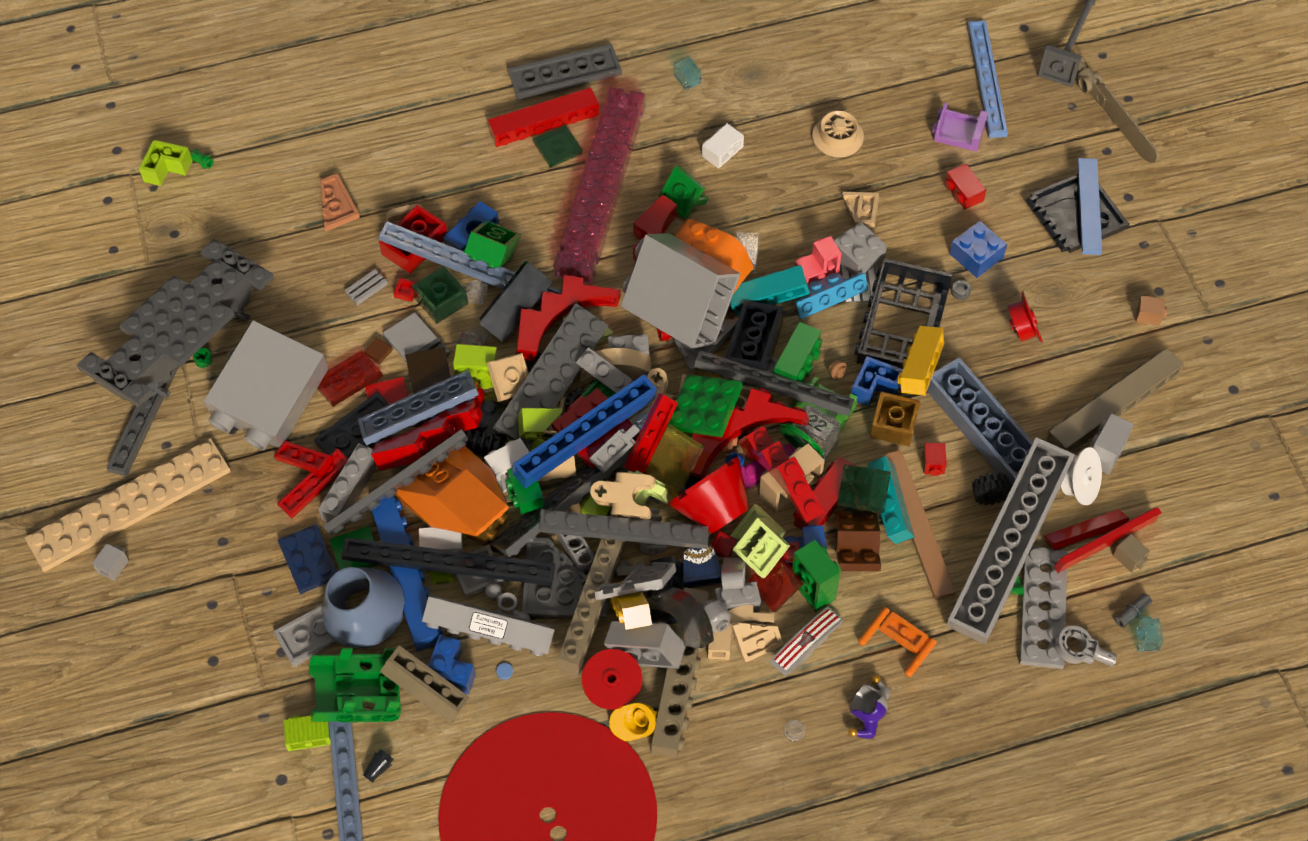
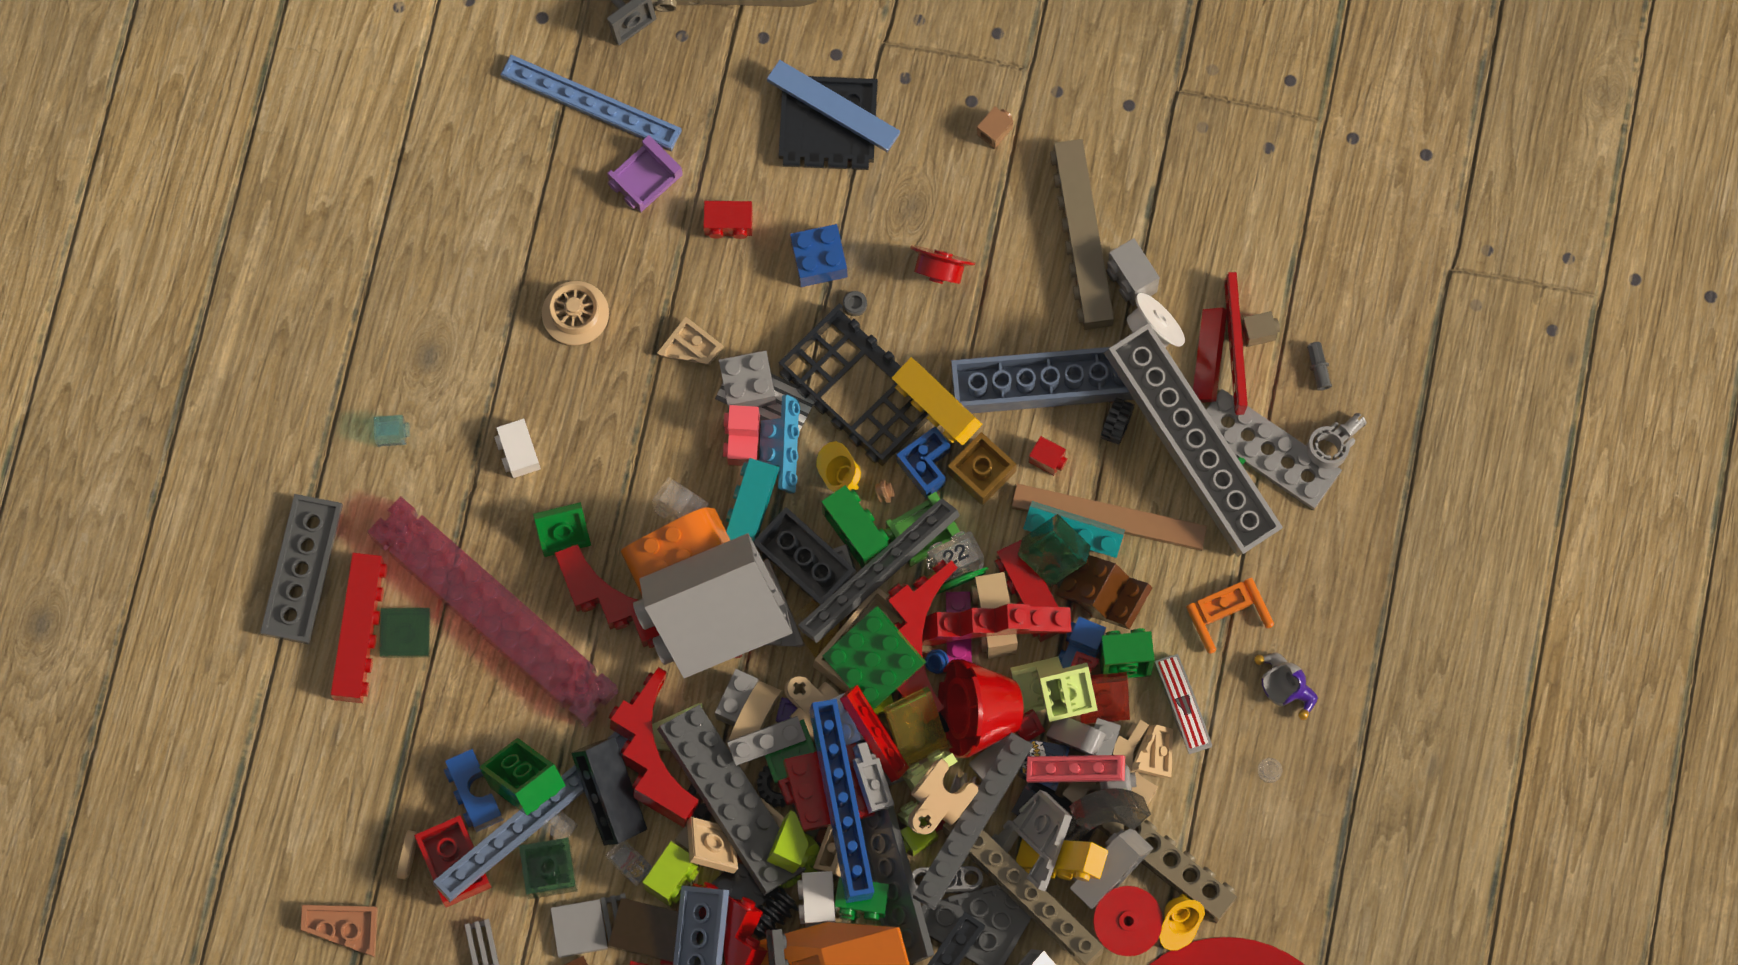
camera: 60 degrees left, 15 degrees up
red plate [393,278,419,302] -> none
clear light blue brick [1136,617,1163,652] -> none
none -> yellow piece [816,441,861,492]
none -> coral tile [1026,755,1125,783]

